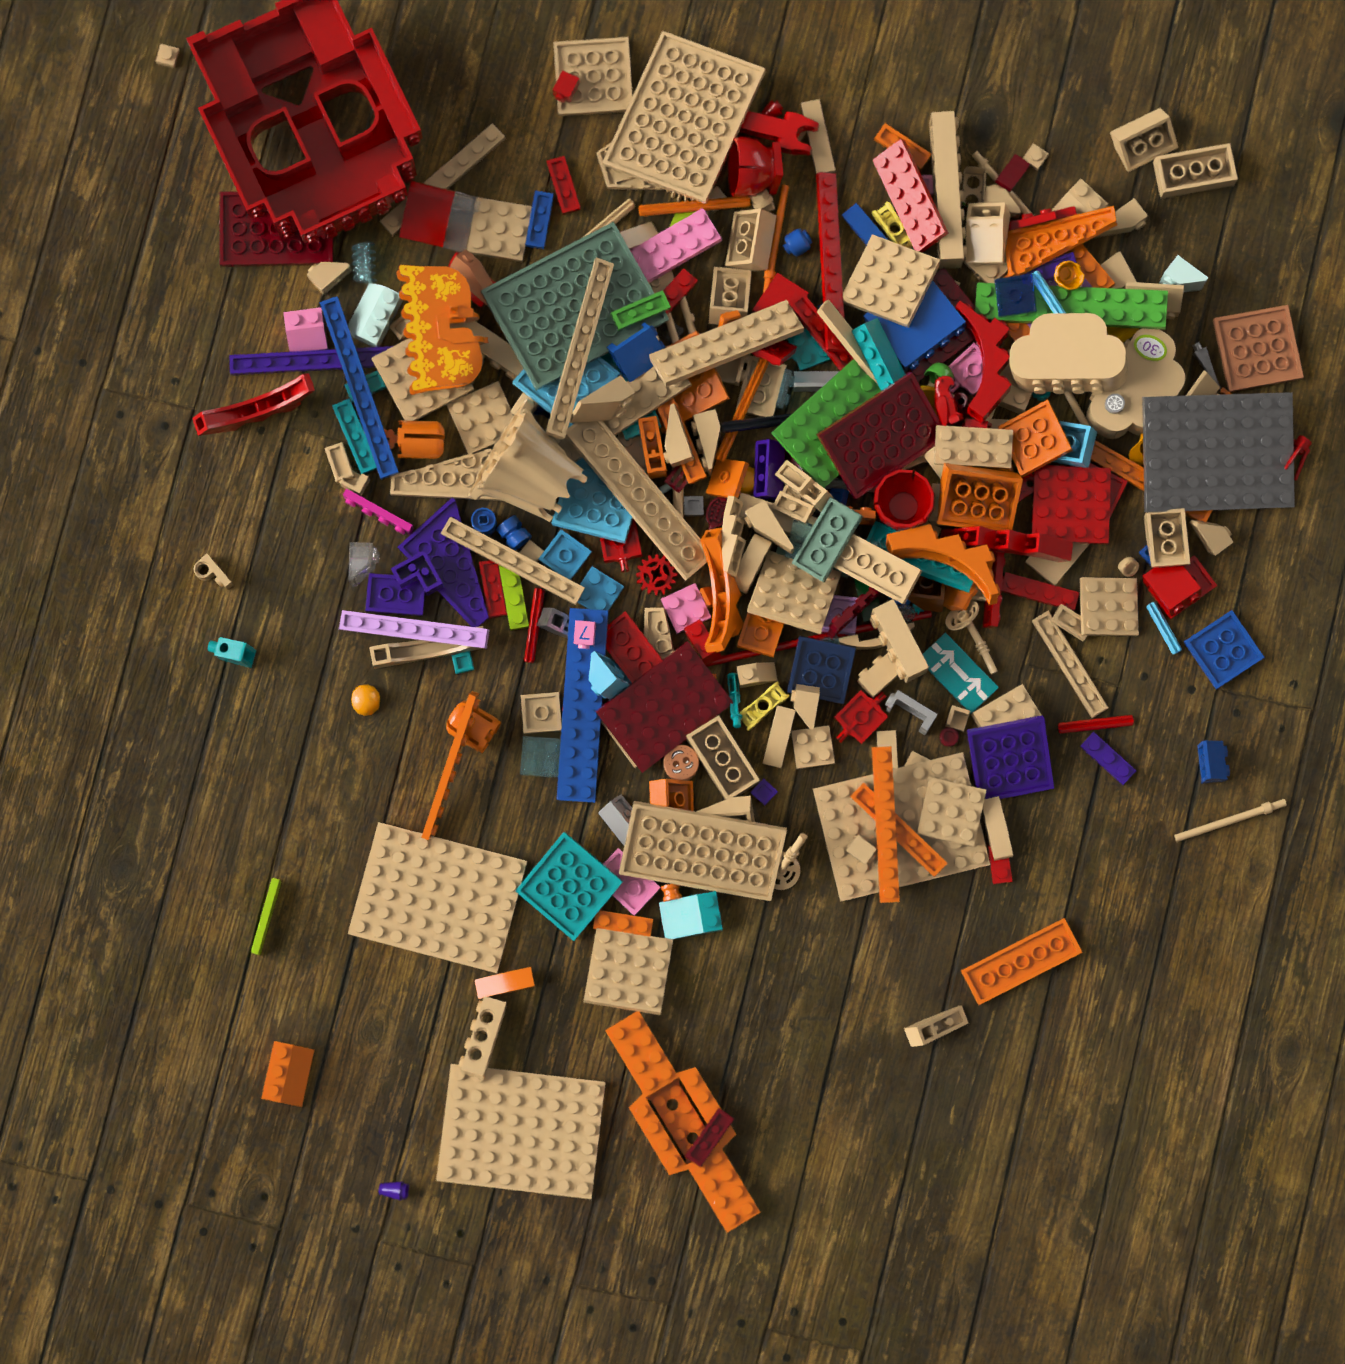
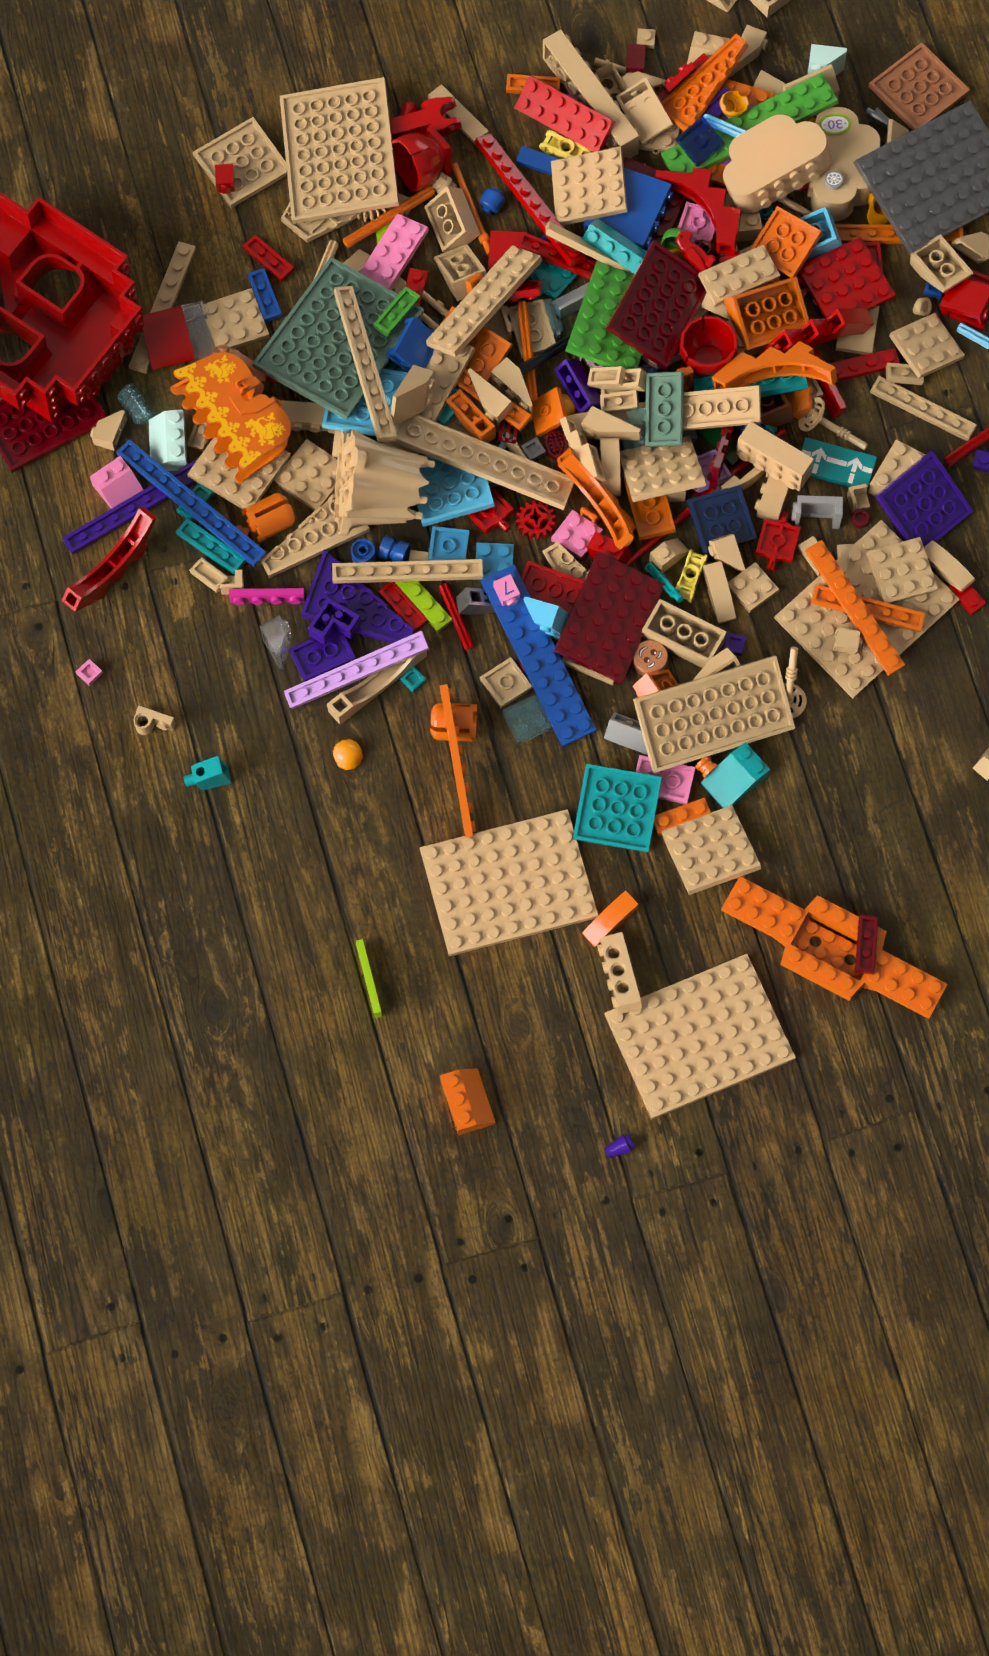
camera: 30 degrees left, 10 degrees down
none -> bright pink plate [76,659,103,686]

